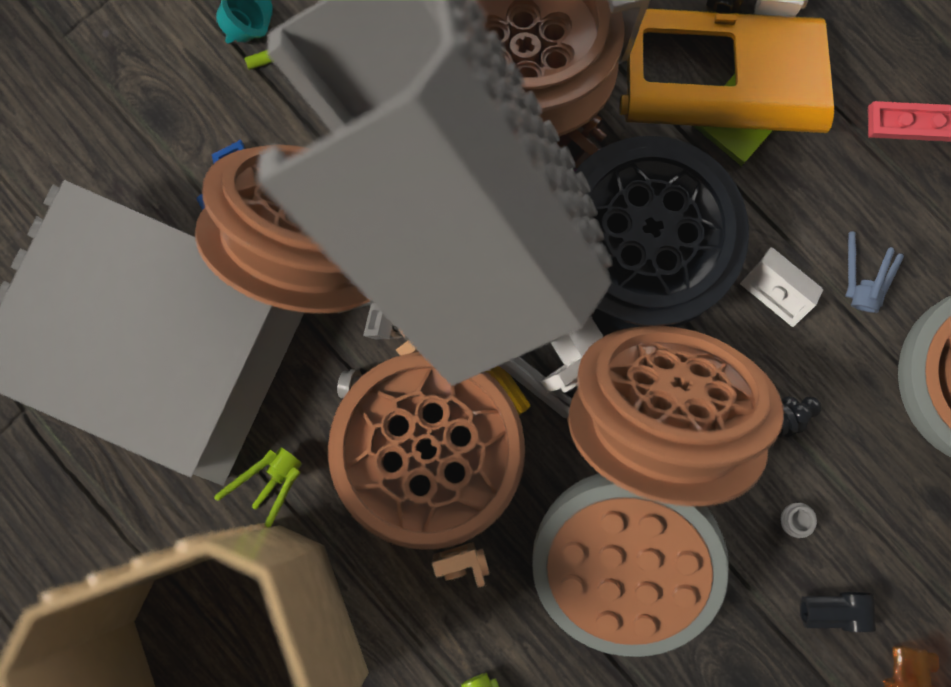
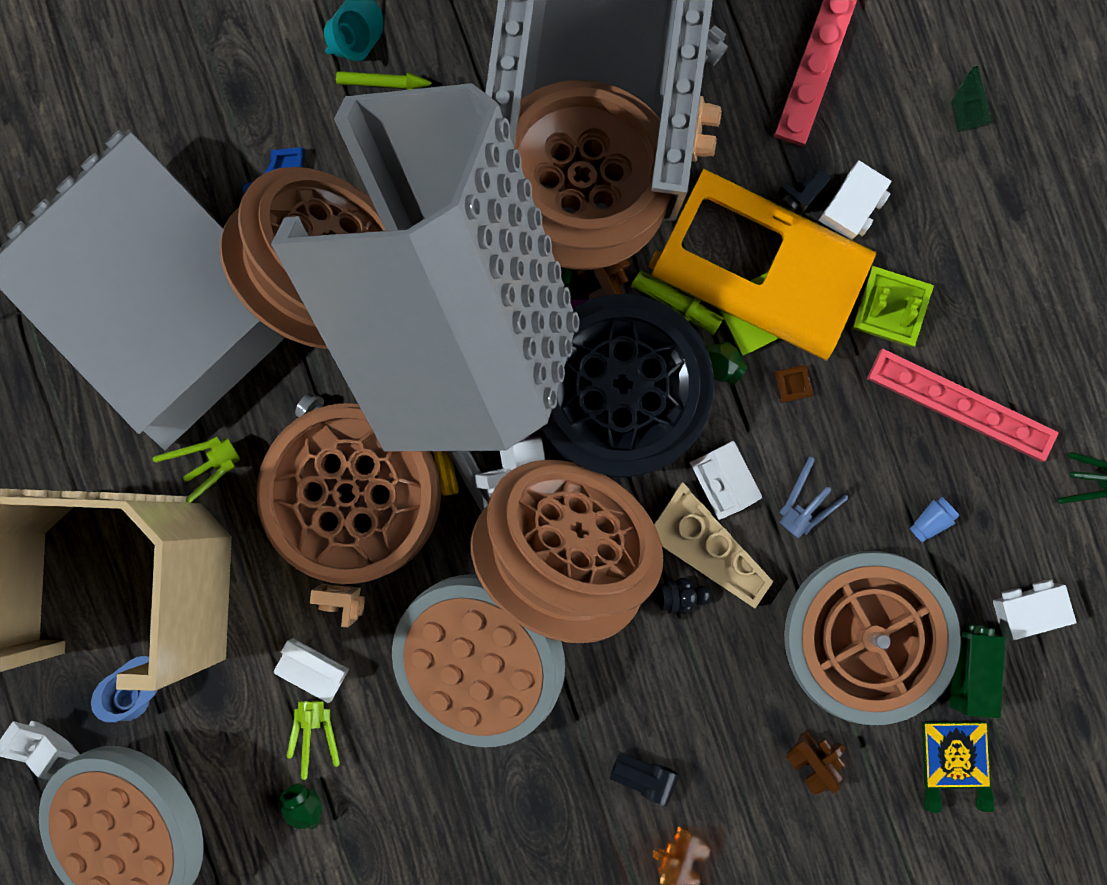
camera: 20 degrees right, 5 degrees up
light grey plate [781,503,817,538] -> none
none -> white panel [274,638,349,703]
none -> lime pin [631,269,724,336]
none -> tan wing [654,482,773,608]
none -> dark green rock [705,342,748,386]
none -> reddish brown tile [773,364,814,403]
none -> lime plate [851,266,934,348]

